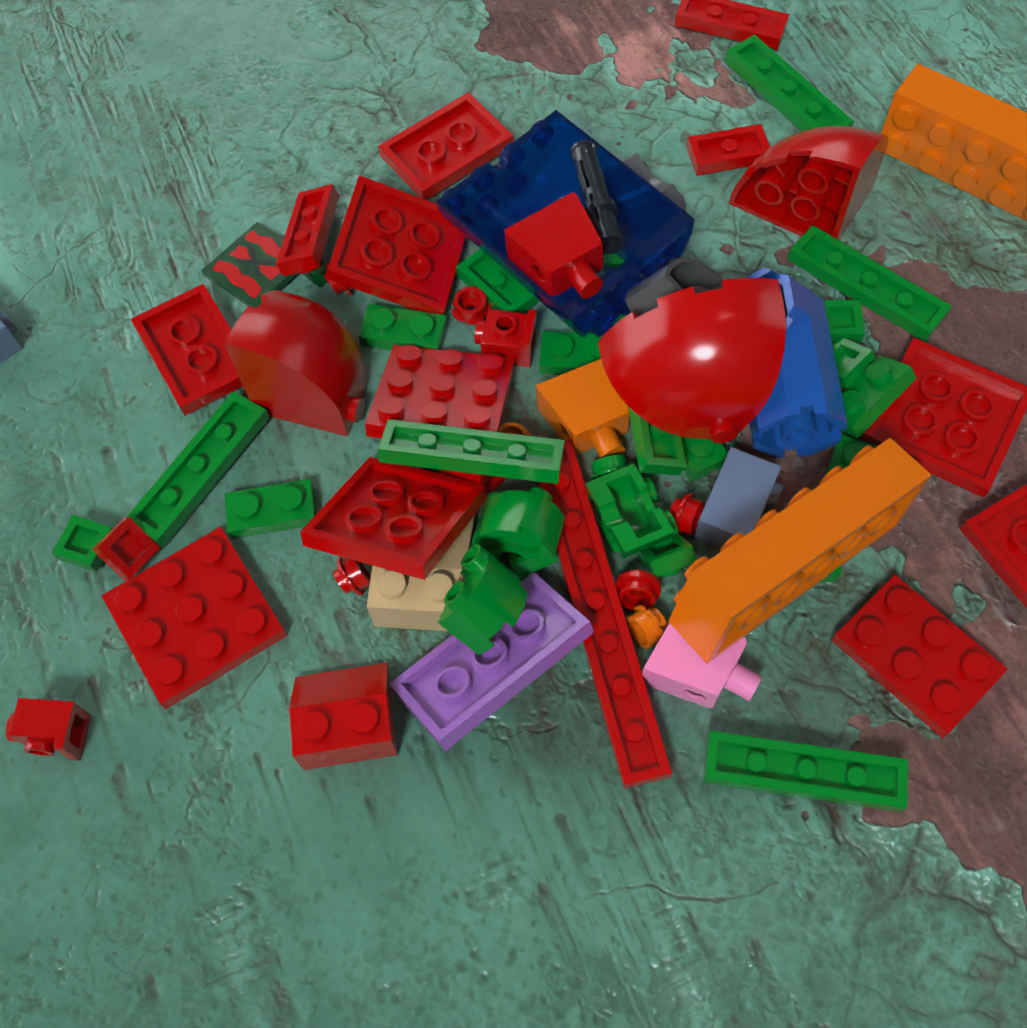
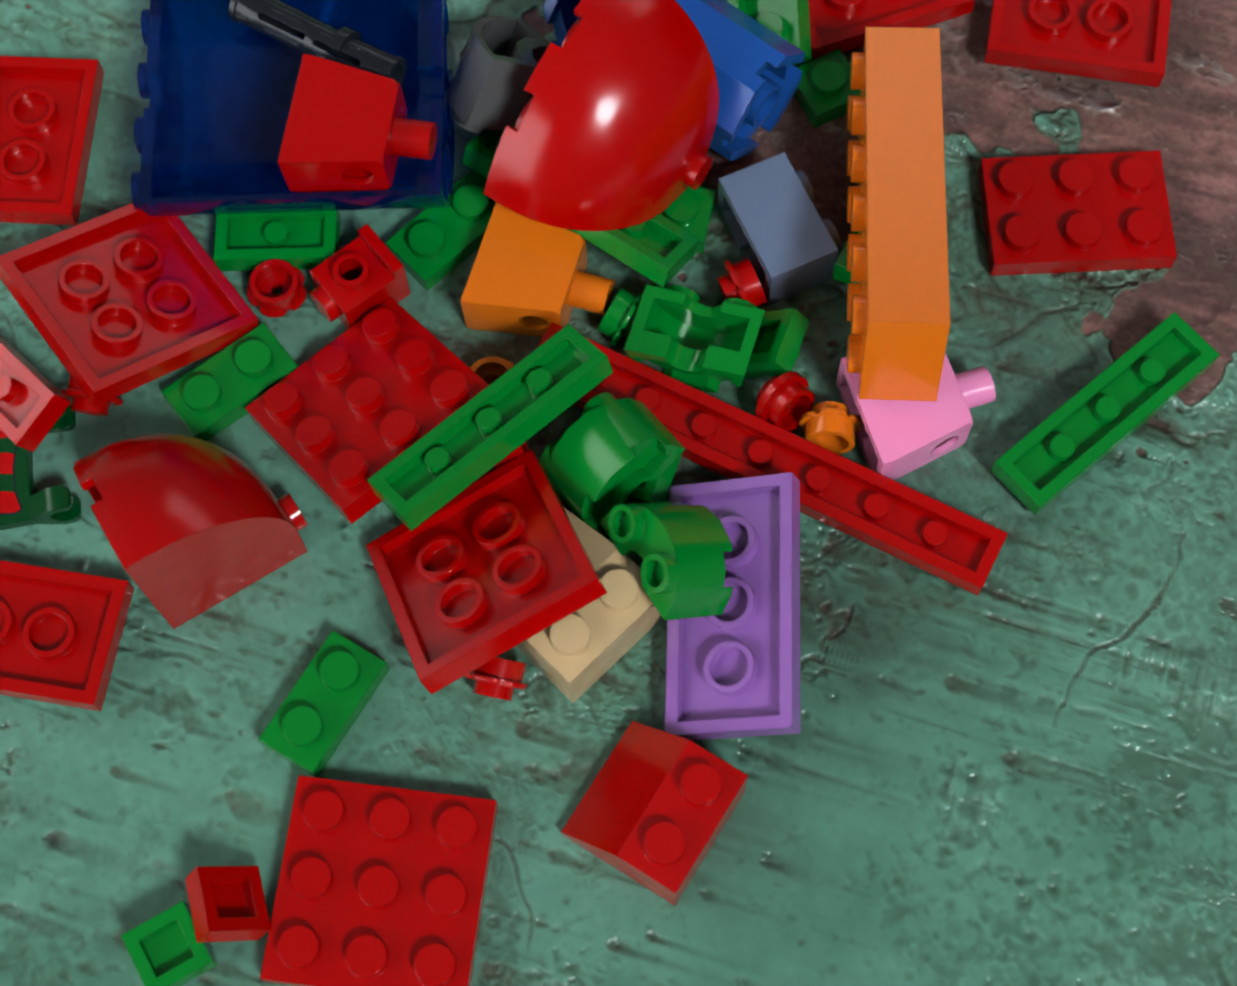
camera: 50 degrees left, 5 degrees up
green plate [126,391,269,548] -> none

